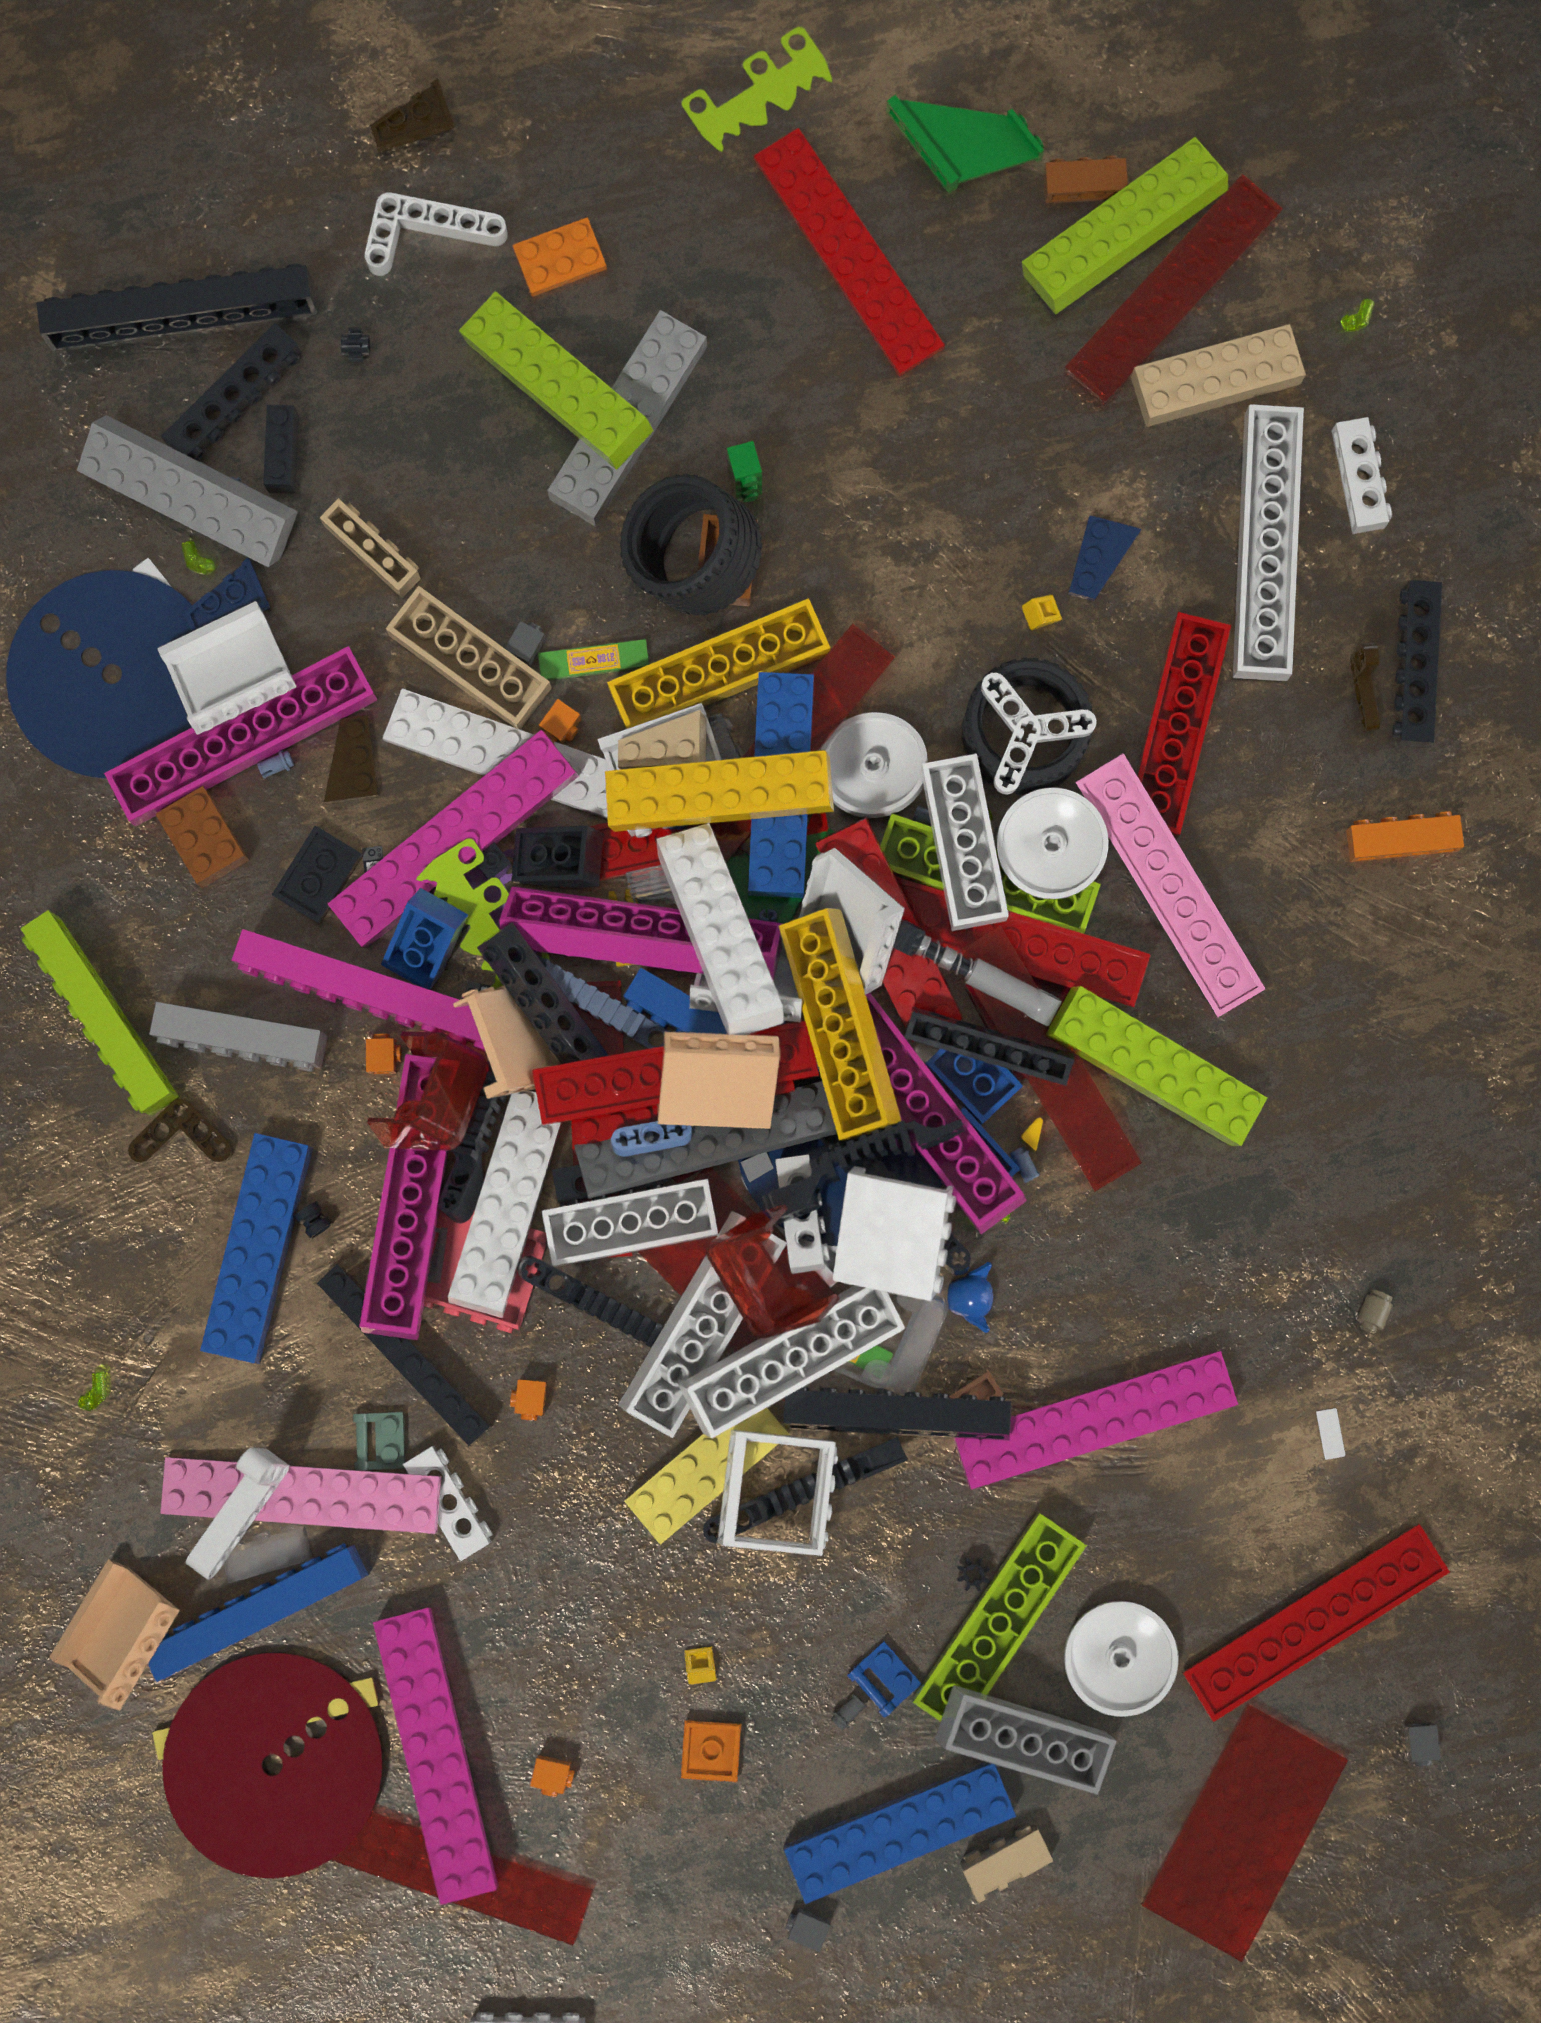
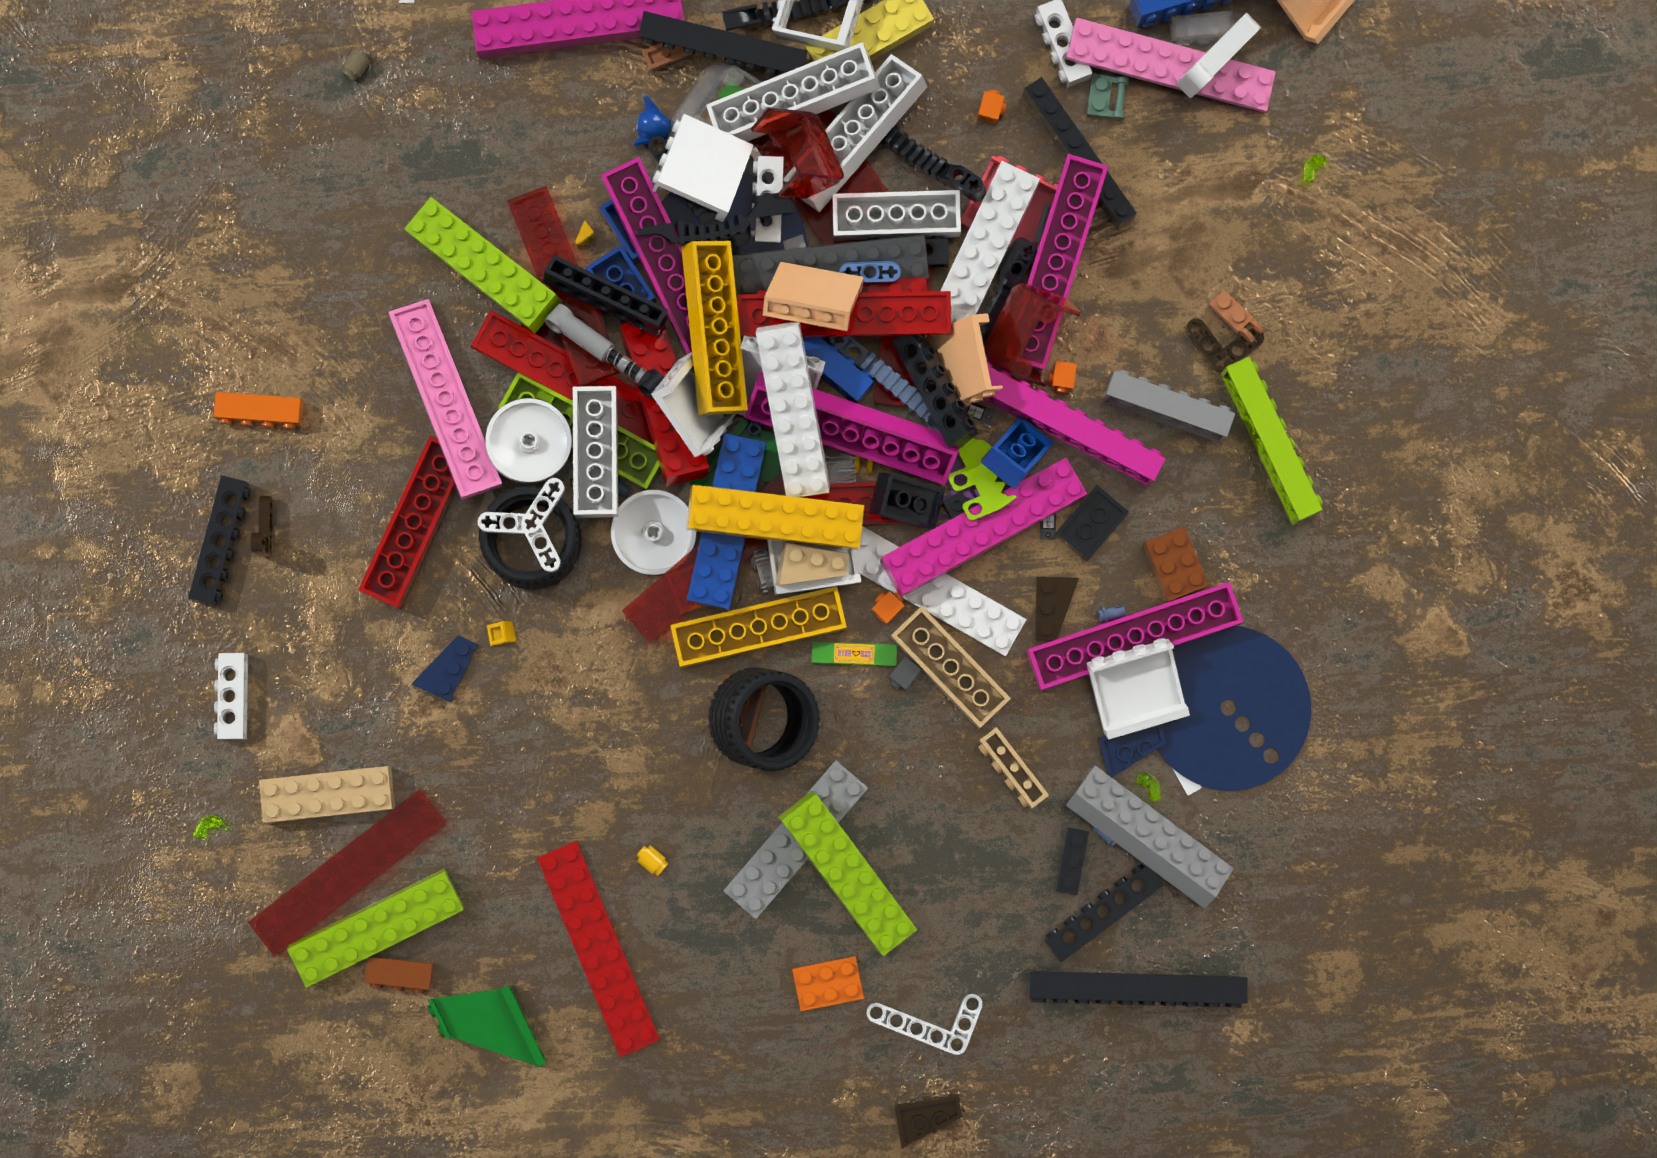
camera: 175 degrees left, 0 degrees up
blue brick [200,1133,313,1364] -> none
black wheel [294,1201,333,1239] -> none
black gear [341,328,370,362] -> none
lime piece [682,27,832,152] -> none
green brick [727,441,762,502] -> none
sand blue pin [1010,1146,1040,1183] -> none
white brick [1233,404,1304,681] -> none
none -> yellow brick [636,845,669,876]
none -> nougat hinge [1209,290,1264,343]

